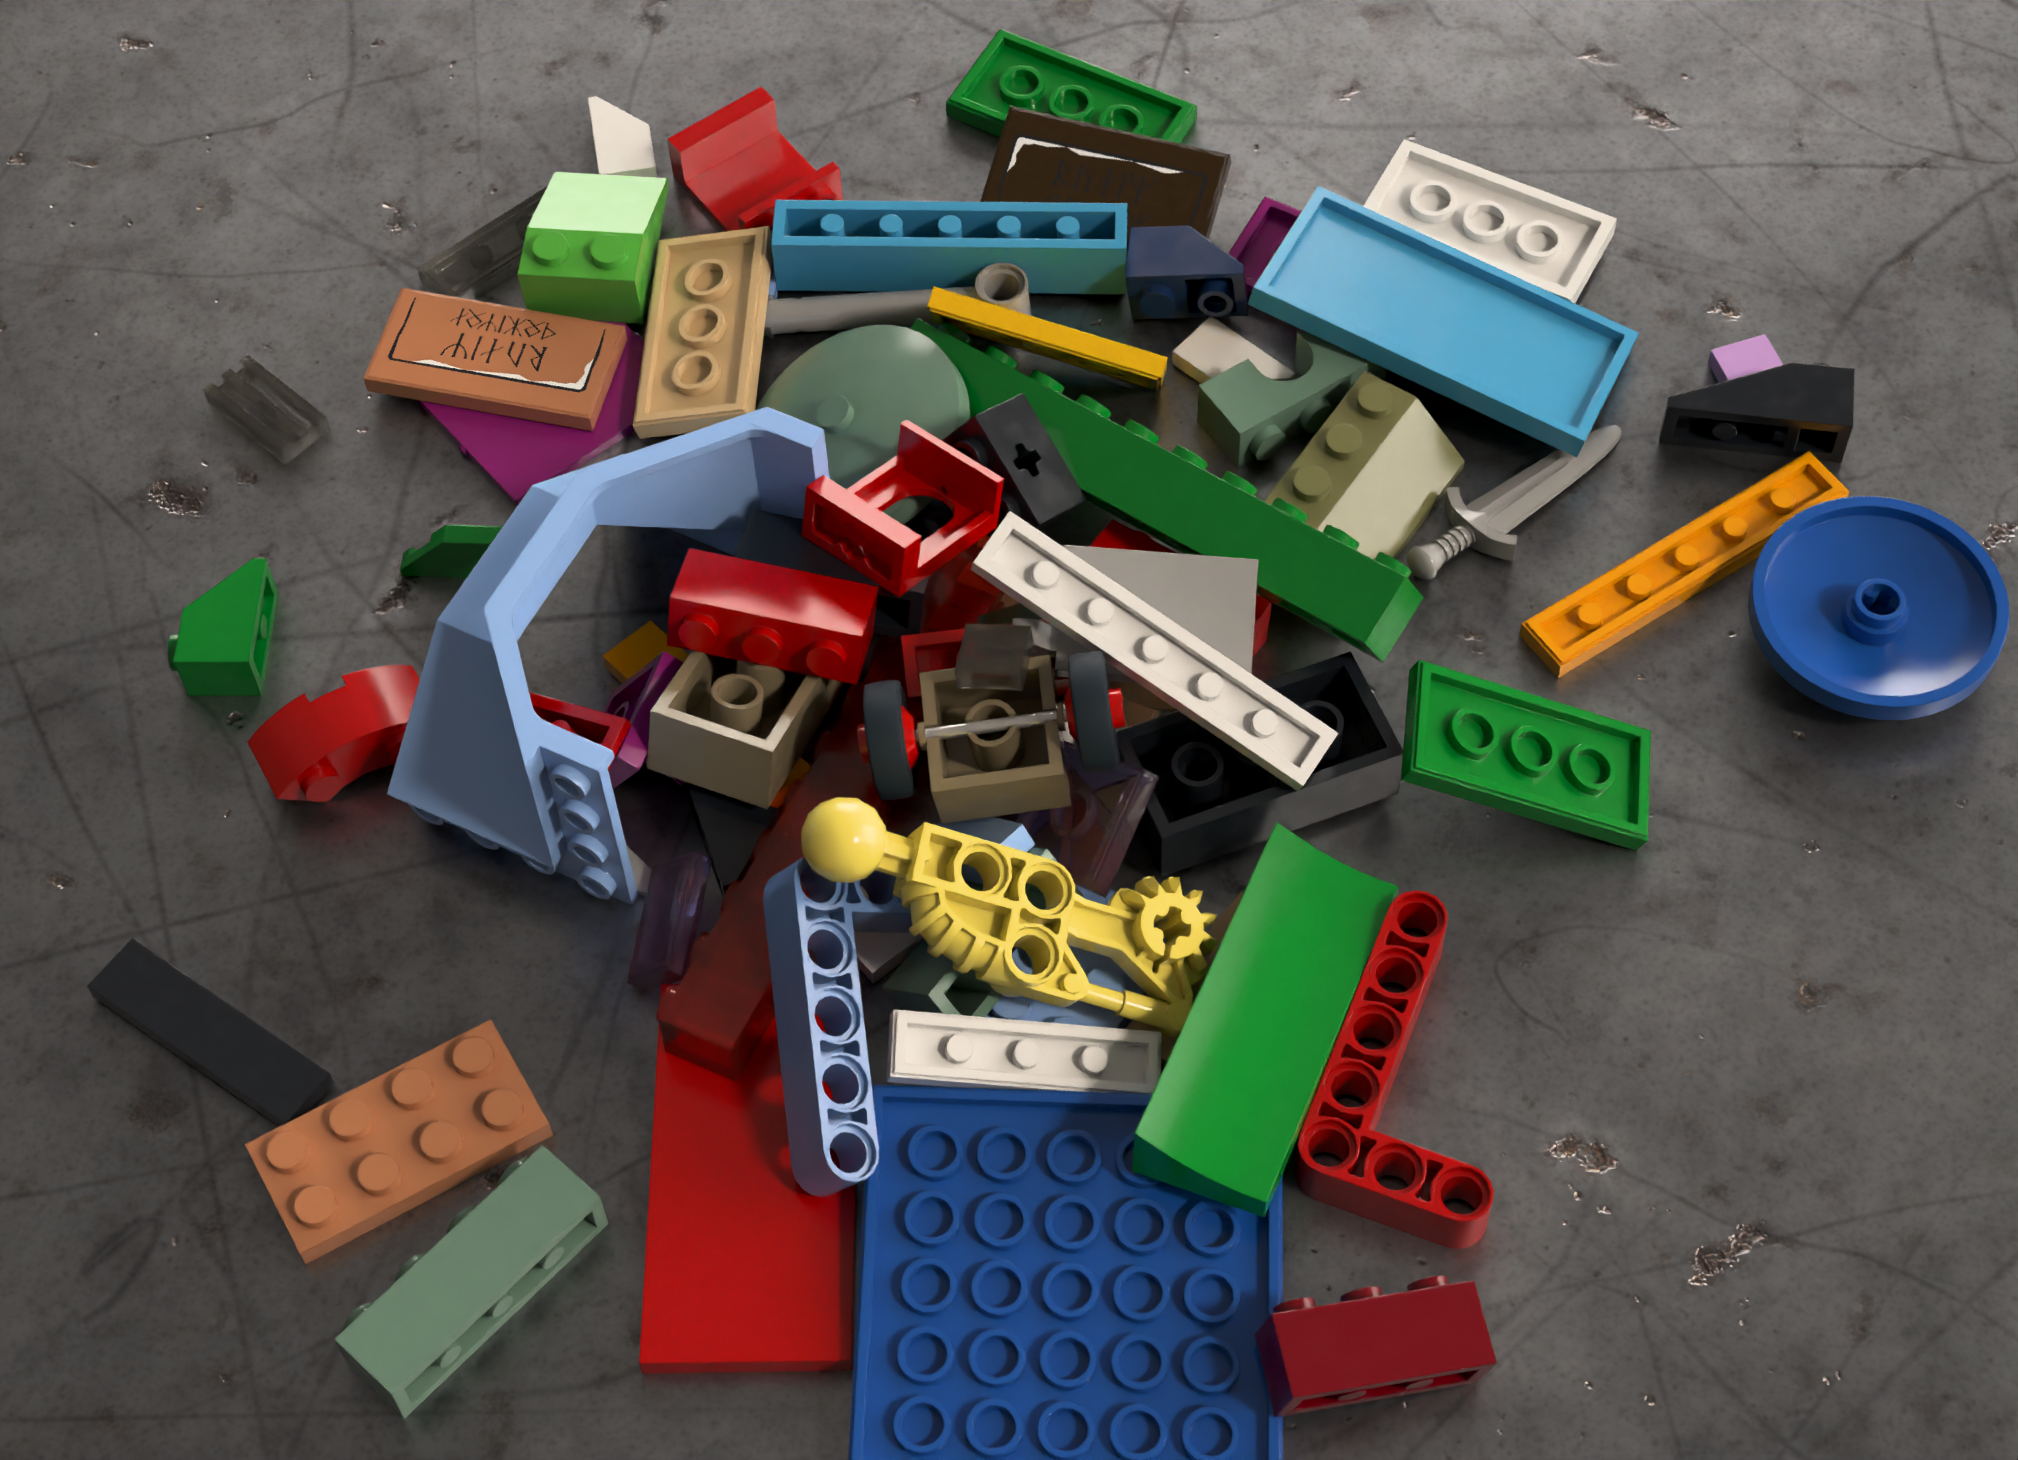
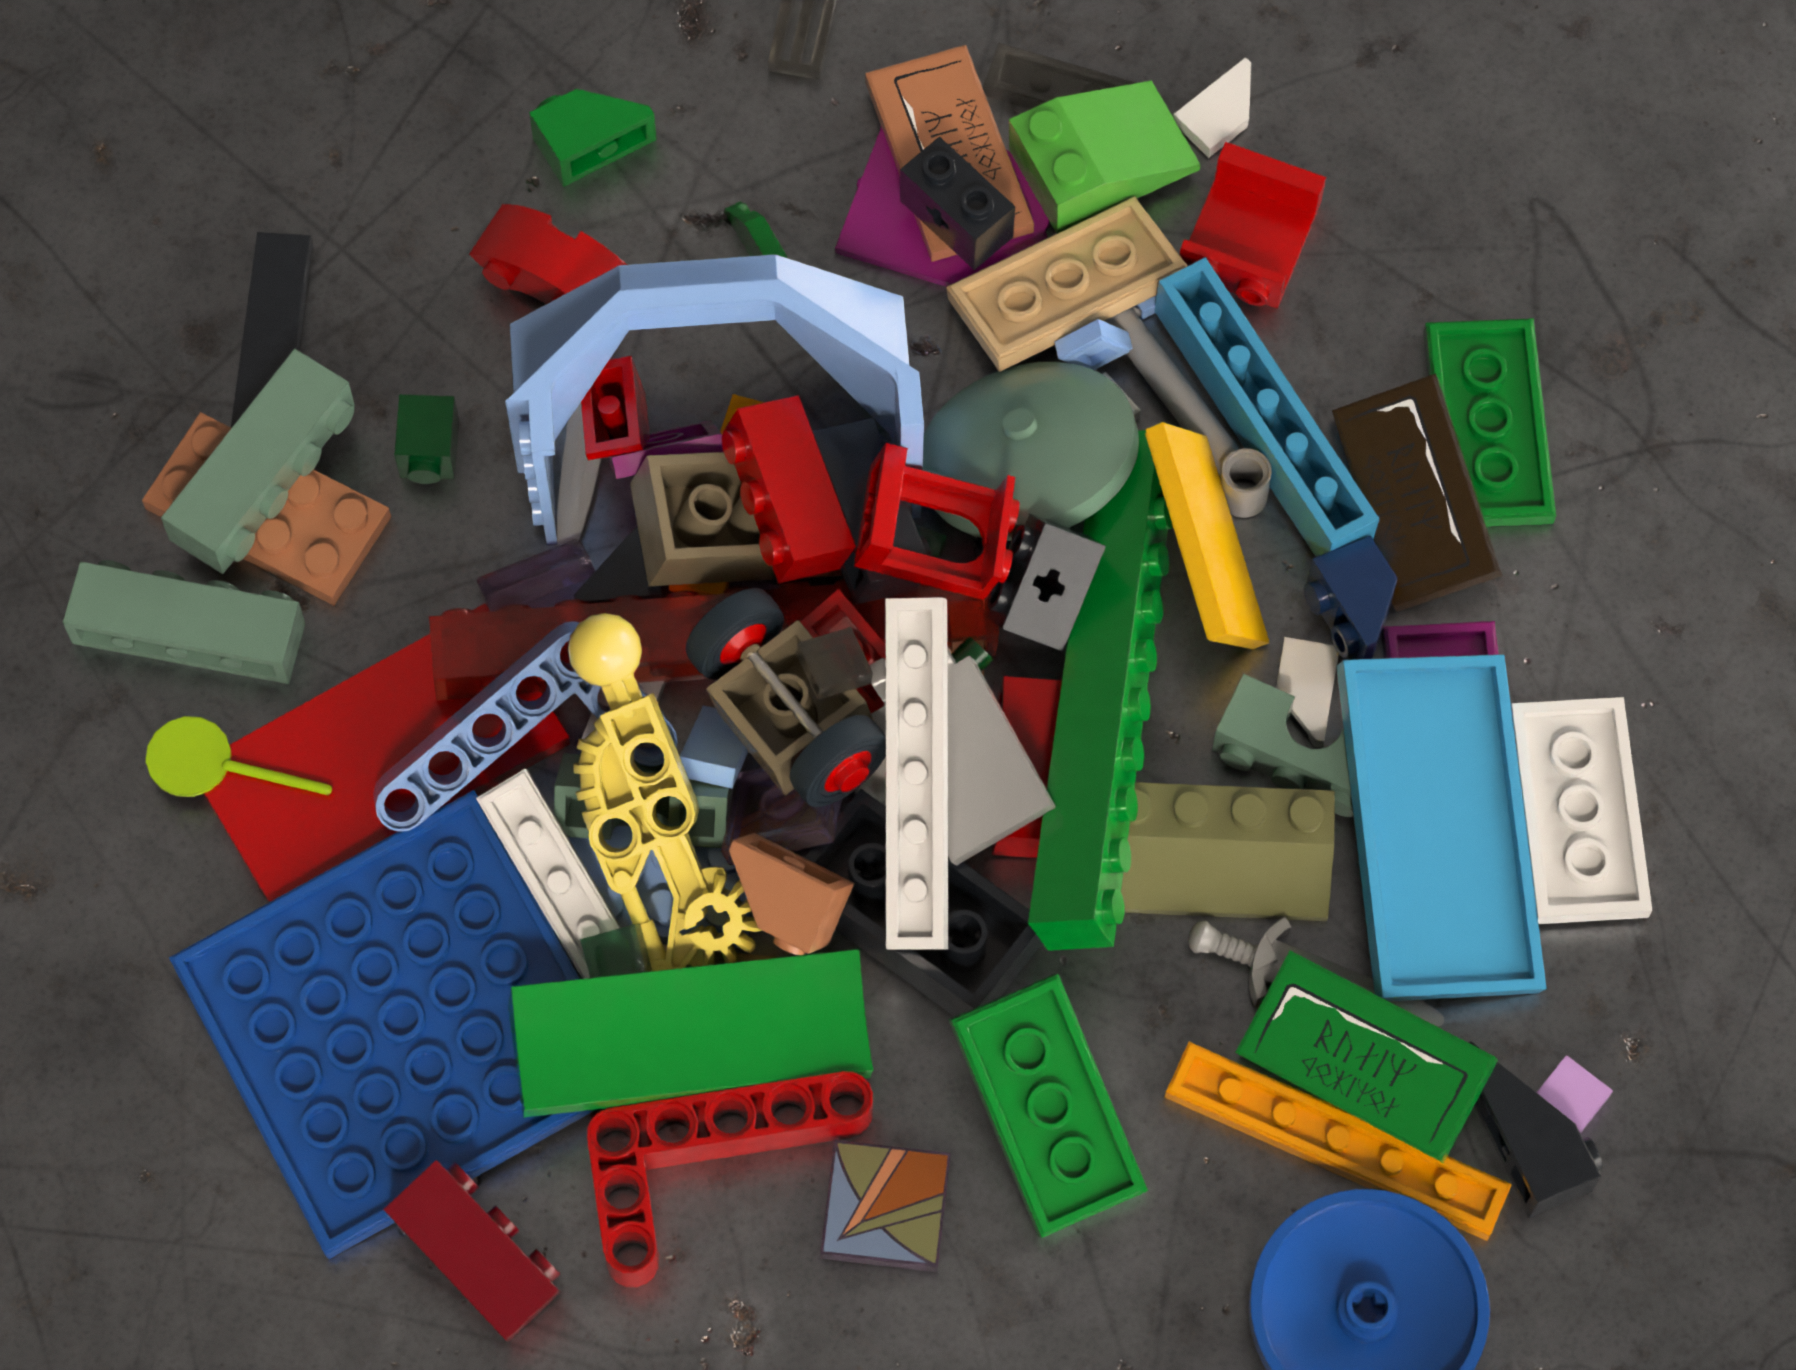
camera: 55 degrees right, 10 degrees up
none -> lime piece [146,716,332,797]
none -> sand green brick [161,349,355,574]
none -> dark green brick [394,394,459,484]
none -> clear green tile [580,924,652,978]
none -> nougat slope [729,833,854,955]
none -> tile [820,1140,951,1272]
none -> black brick [900,136,1015,270]
none -> light blue tile [1054,319,1133,370]
none -> green tile [1235,950,1498,1164]

